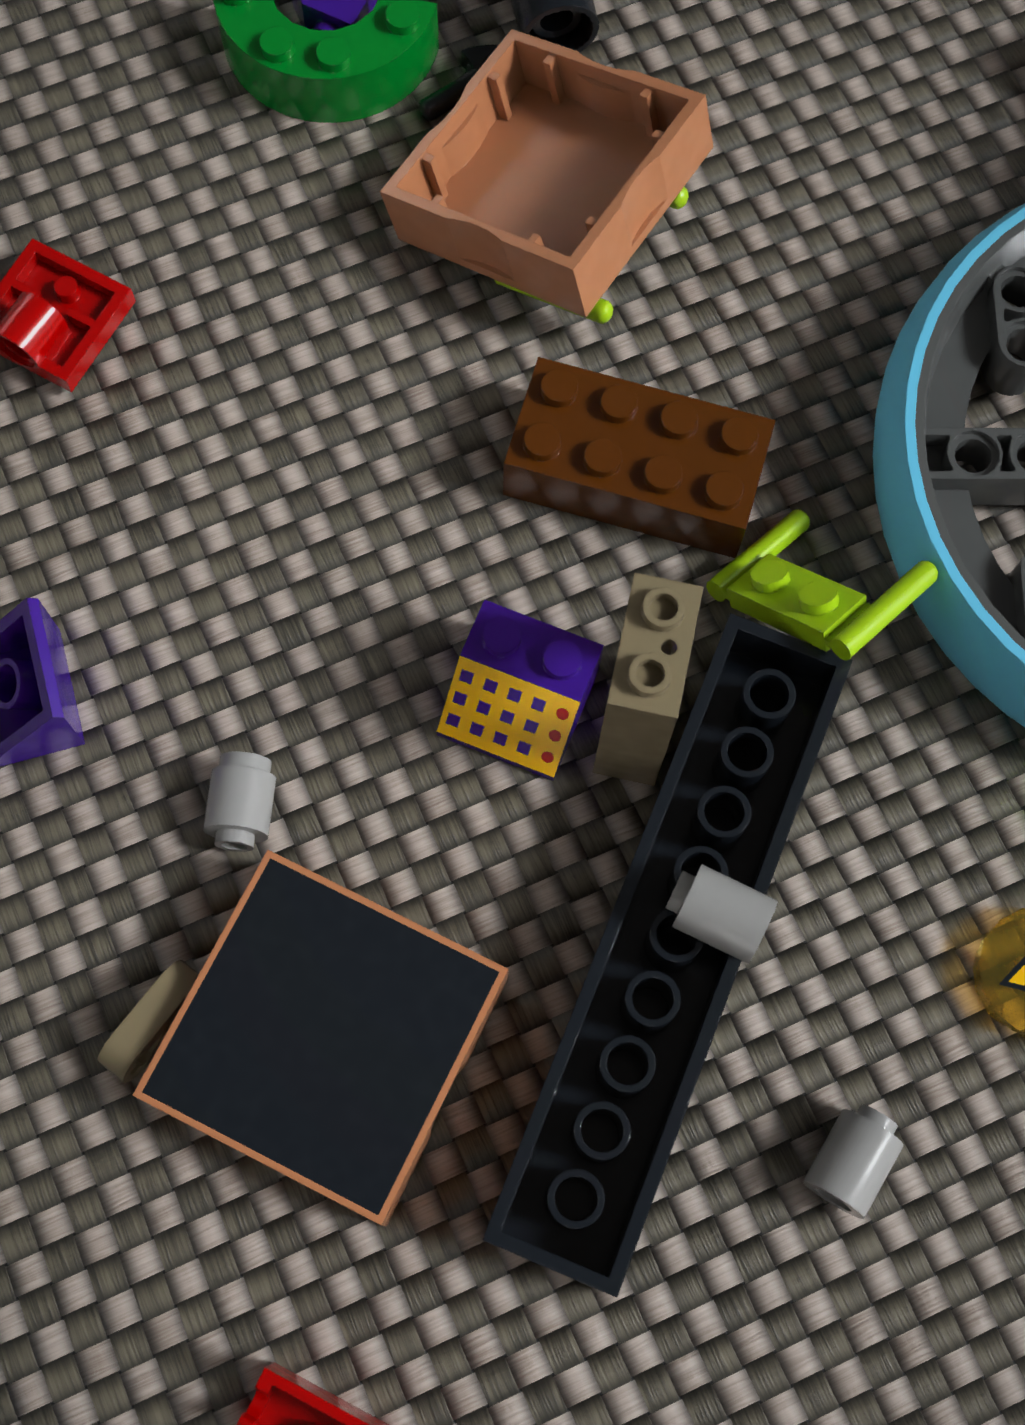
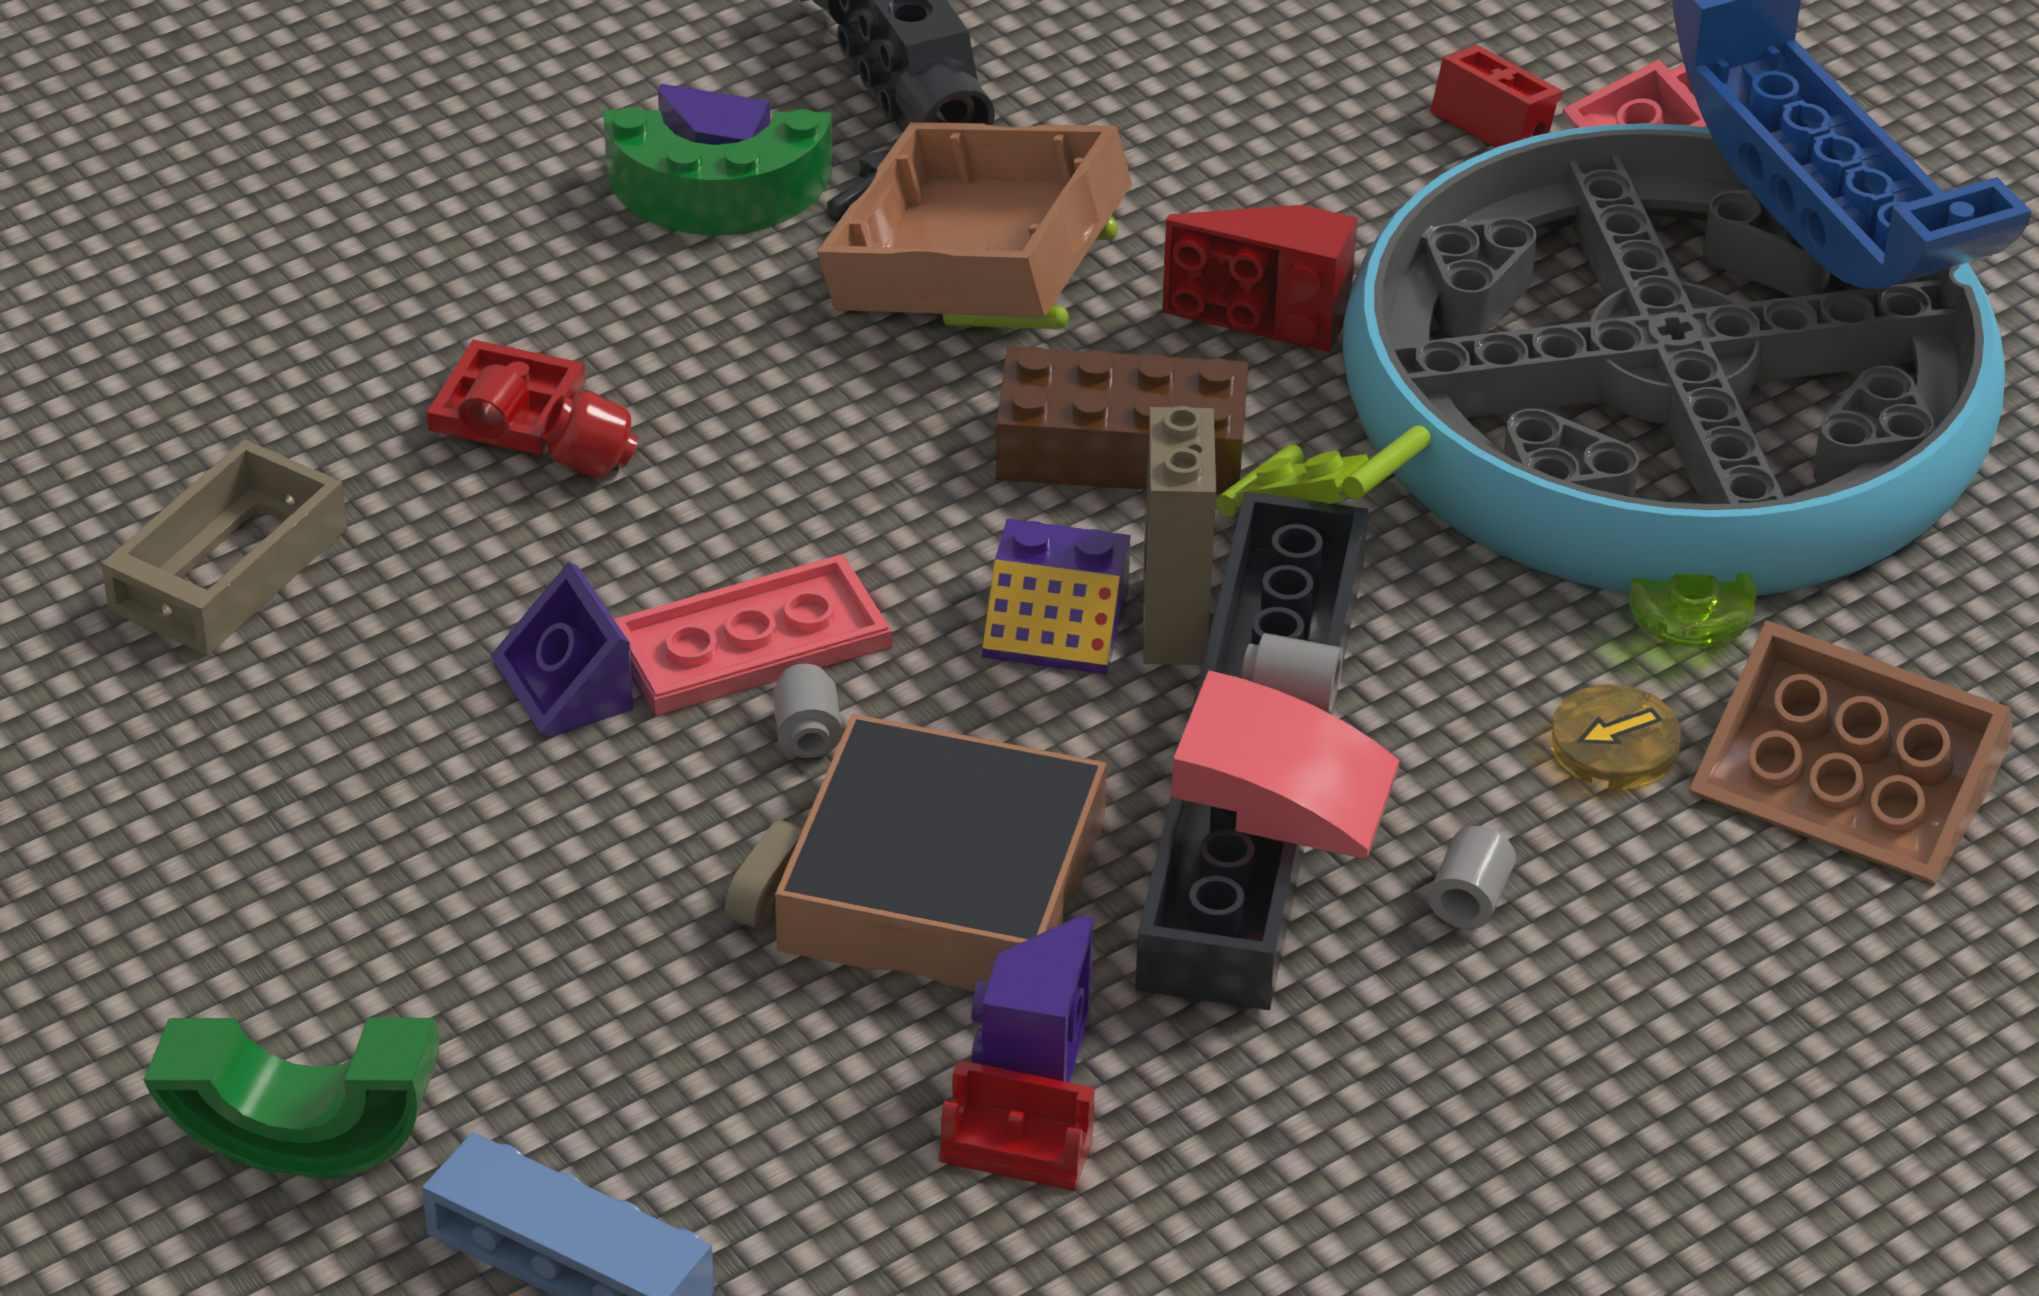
camera: 10 degrees left, 30 degrees down
none -> red head [542,389,638,479]
none -> coral tile [614,554,892,716]
none -> dark purple slope [971,916,1094,1083]
none -> red slope [1162,205,1357,352]
none -> coral slope [1171,670,1399,859]

